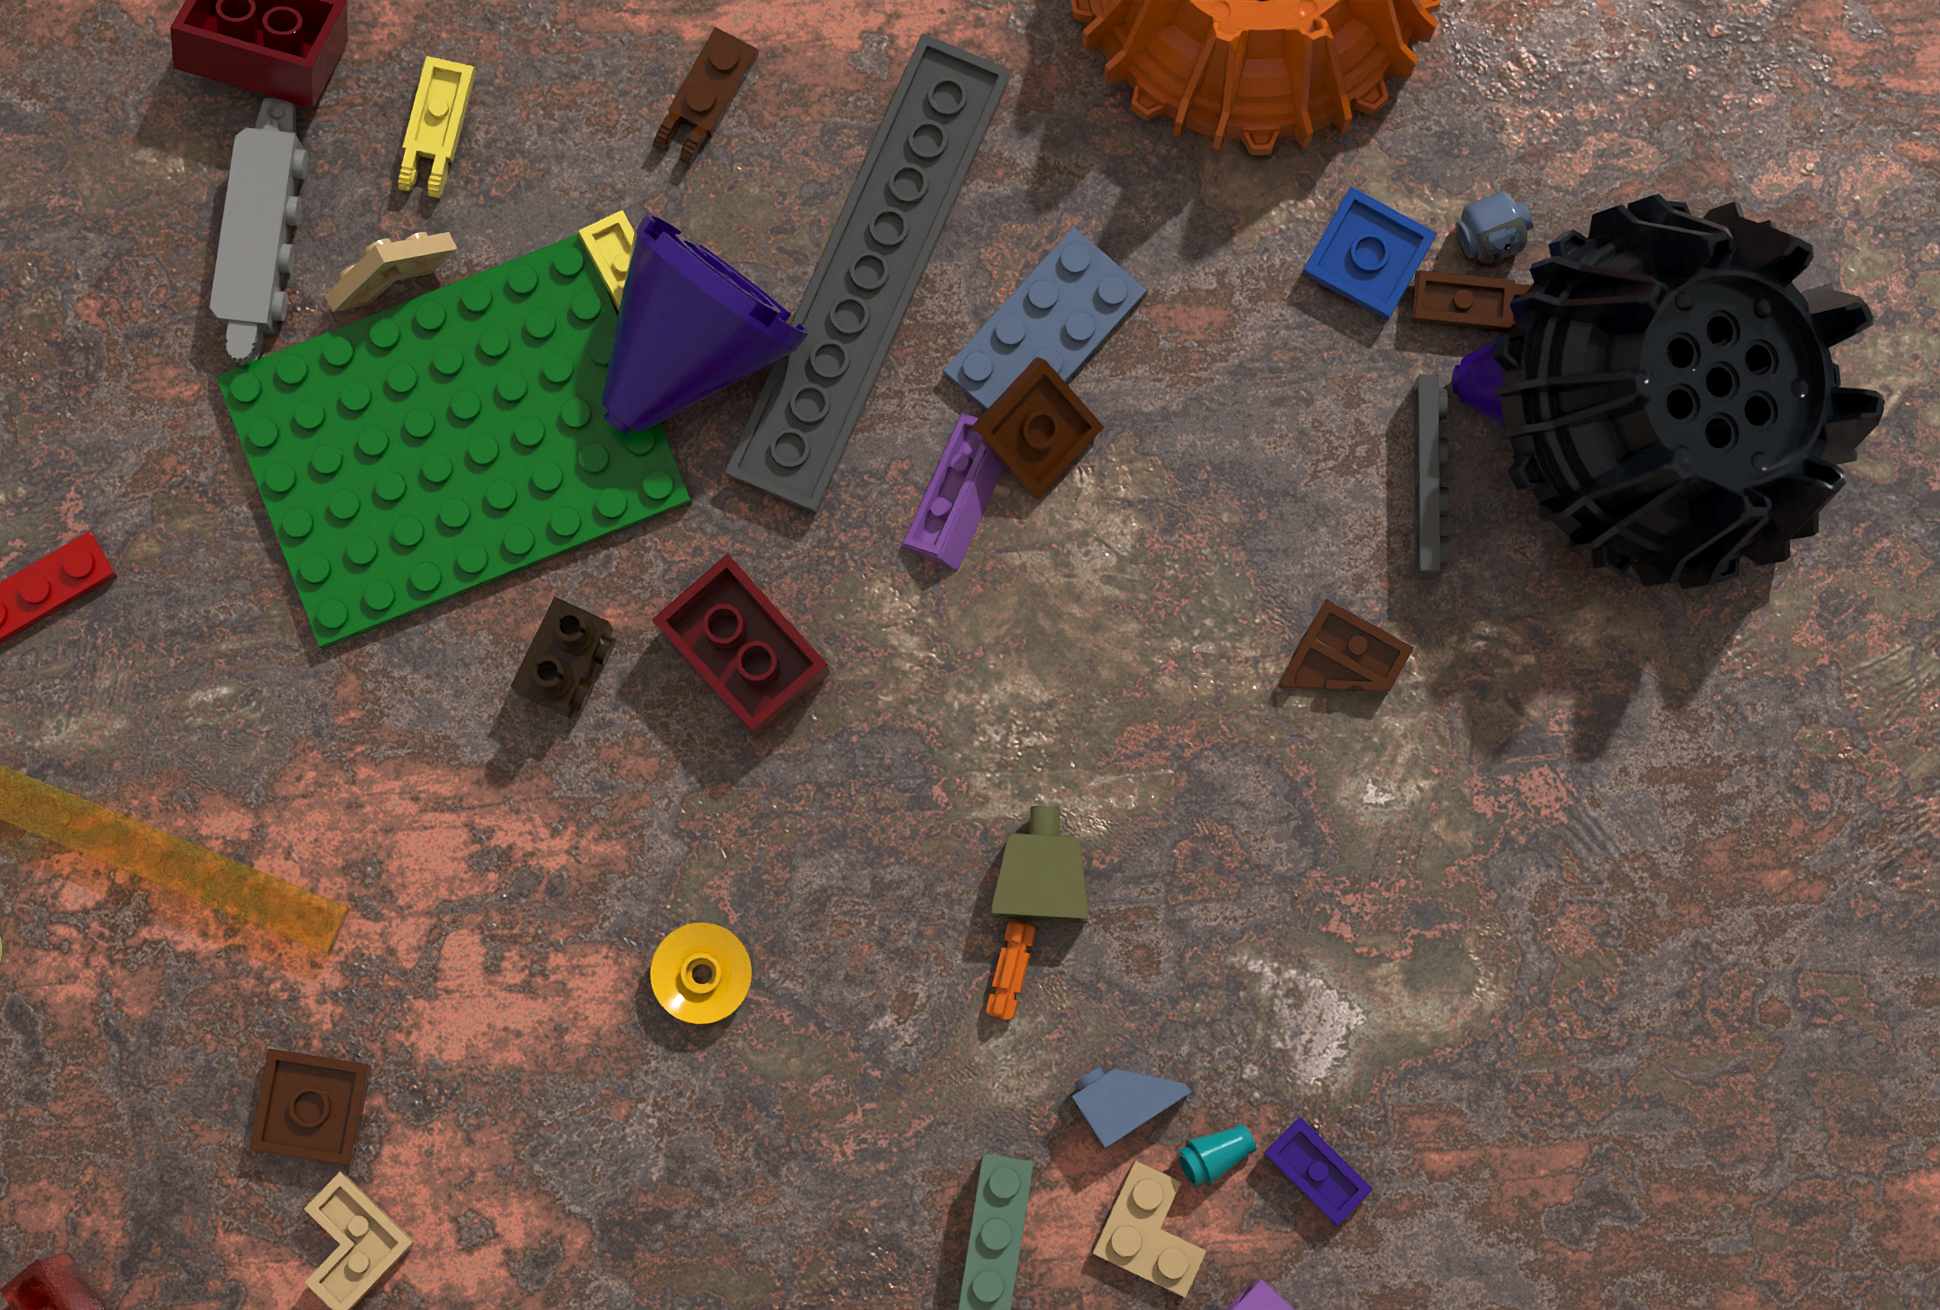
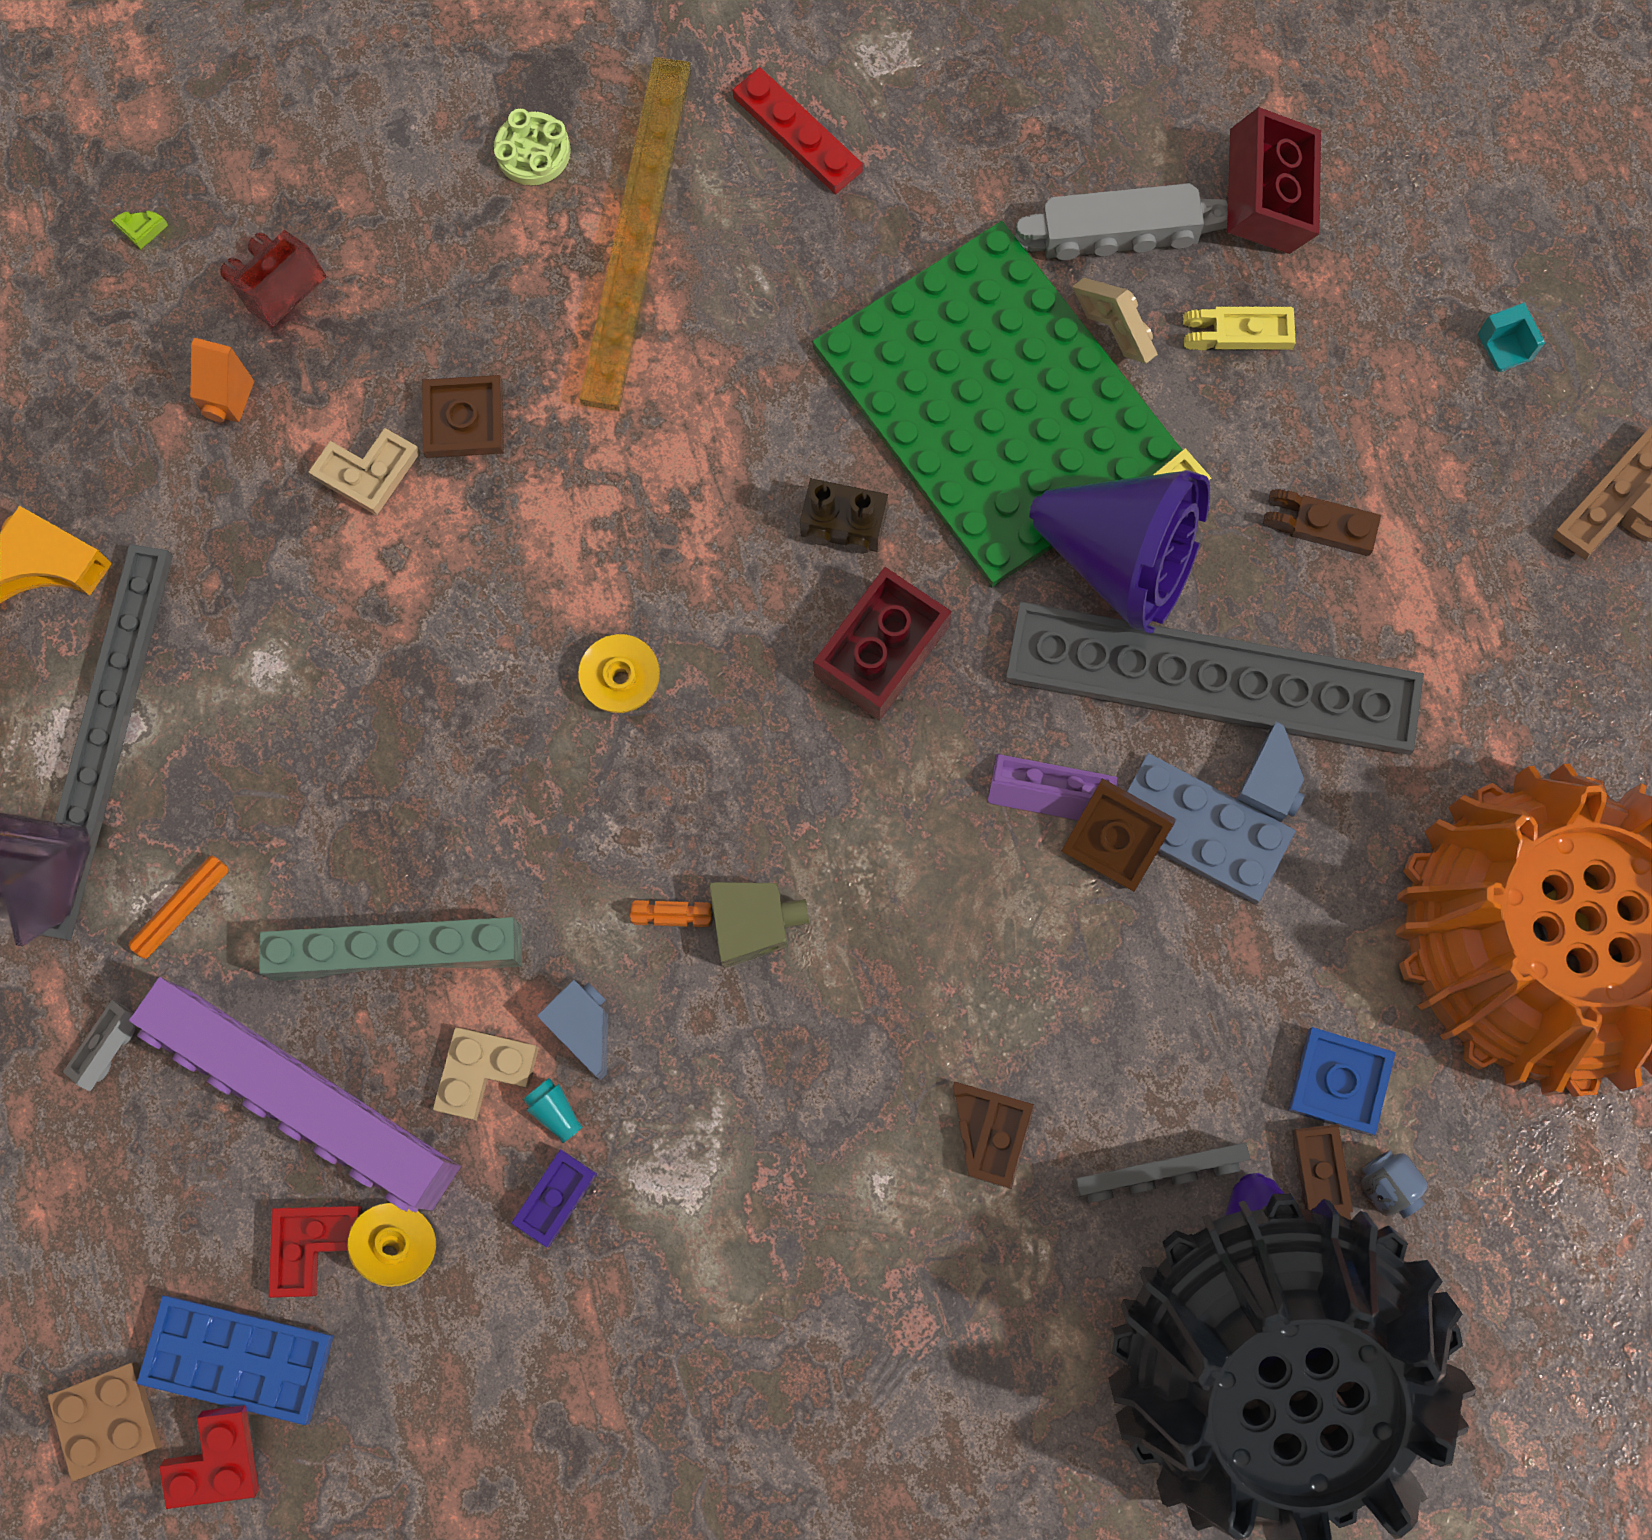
camera: 80 degrees right, 5 degrees down
none -> sand blue slope [1236,722,1305,822]

